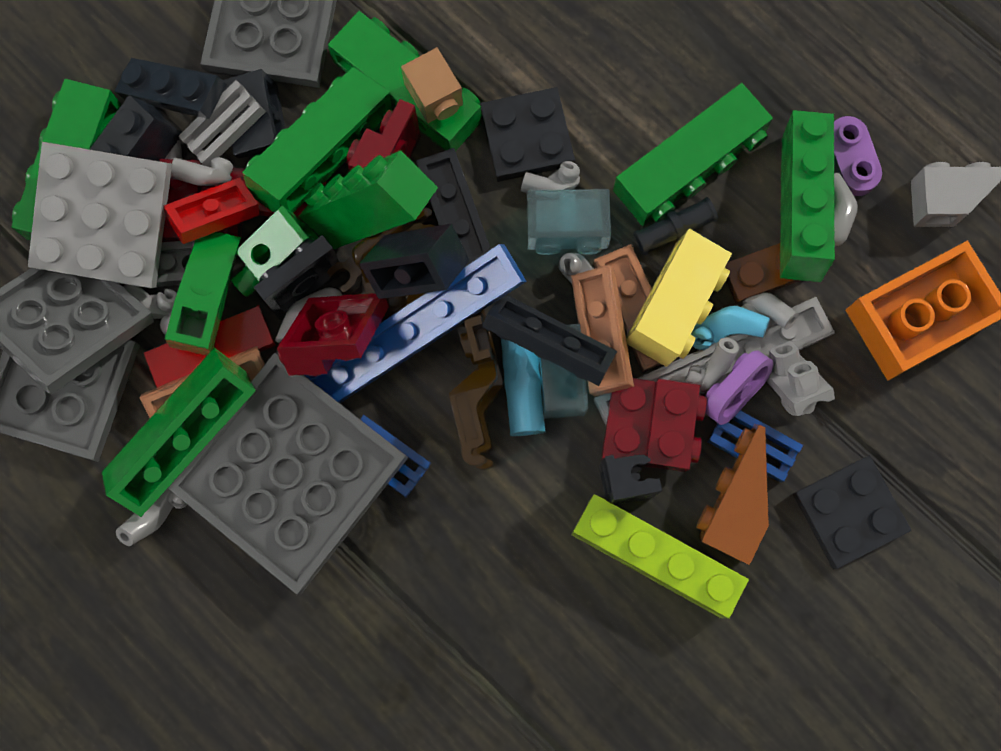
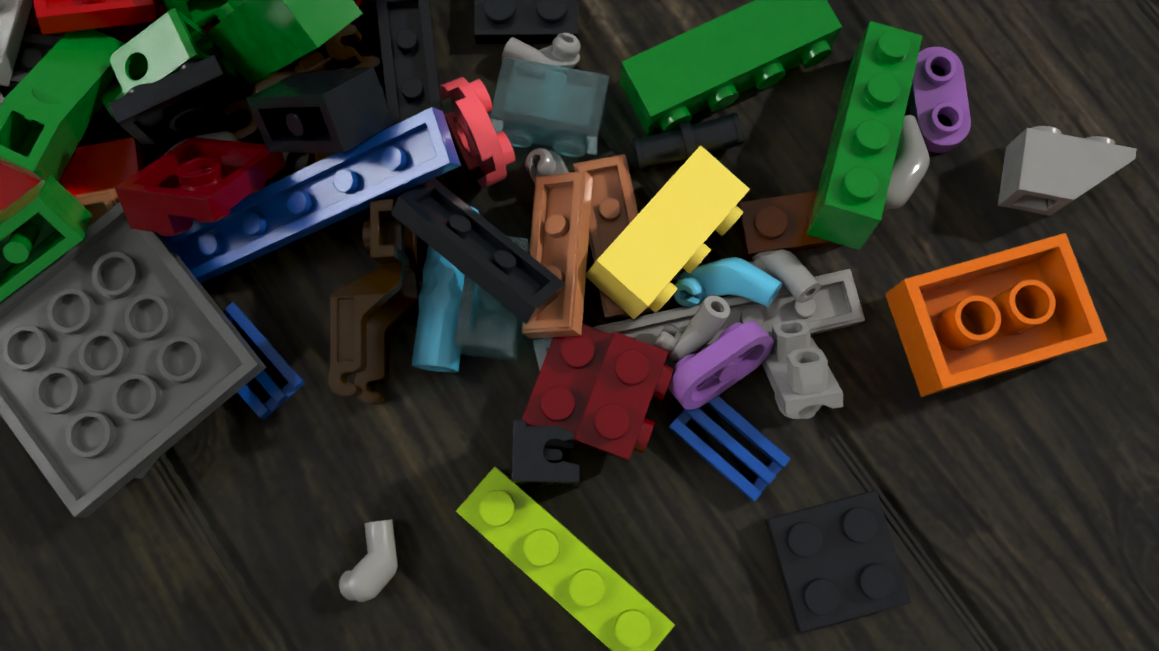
camera: 10 degrees right, 0 degrees up
dark orange slope [696,424,769,565] -> none
none -> light grey arm [339,519,398,602]
none -> coral plate [439,77,516,188]

